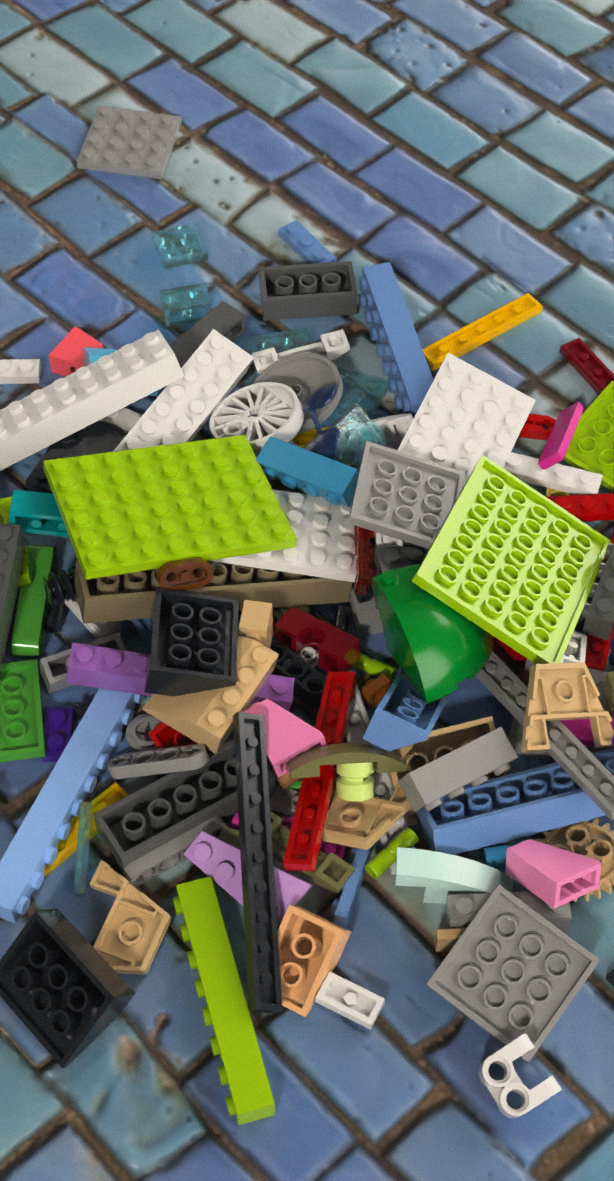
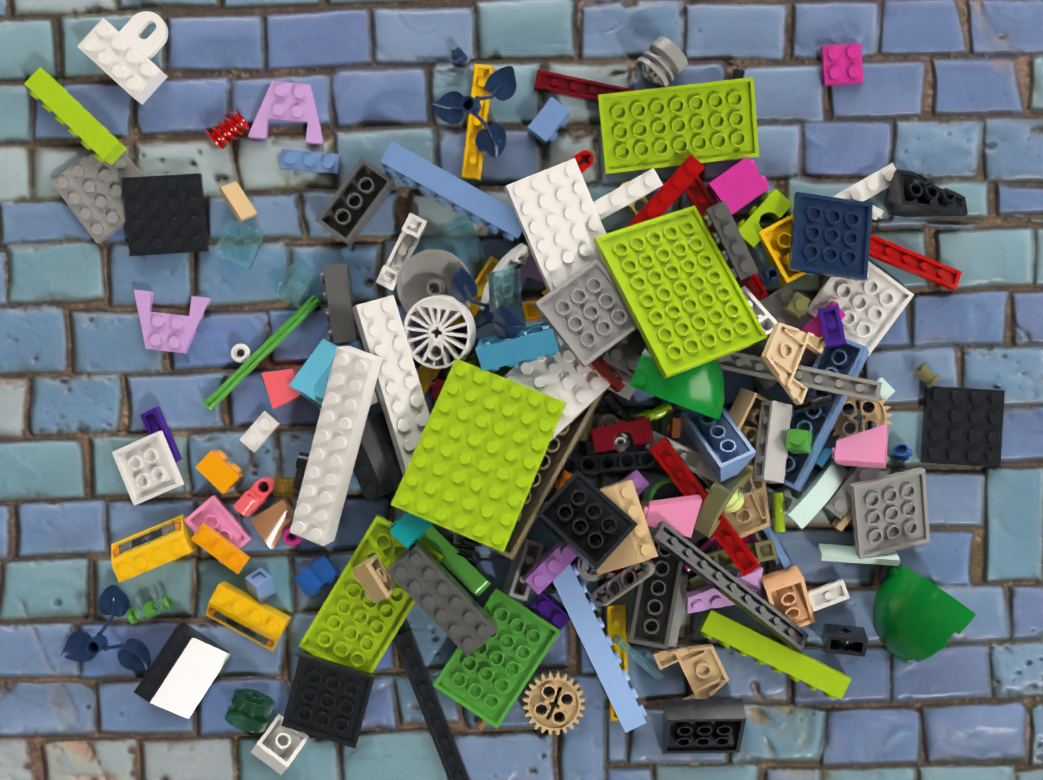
camera: 45 degrees left, 35 degrees up
reddish brown plate [156,558,213,591] -> none
tan brick [239,600,273,649] -> none
clear light blue tile [240,327,314,356] -> none
white piece [479,1033,562,1118] -> none
dark pink tile [538,401,584,470] -> none
none -> lime brick [24,67,128,165]
none -> white brick [77,11,168,105]
none -> black plate [121,173,210,256]
none -> lavender wing [134,290,211,353]
none -> bright green axle [202,295,321,412]
none -> red piece [205,108,250,149]
none -> tan tile [219,181,257,222]
none -> white plate [231,344,251,363]
none -> lavender wing [248,81,325,145]
none -> dark blue plant [431,66,517,158]
none -> dark blue plate [451,47,468,65]
none -> medium blue brick [528,97,570,146]
none -> bright green brick [785,429,812,454]
none -> black axle [792,393,834,413]
none -> light aqua tile [817,543,900,566]
none -> black brick [822,623,868,657]
none -> green brick [873,564,976,663]
none -> blue plate [893,444,913,462]

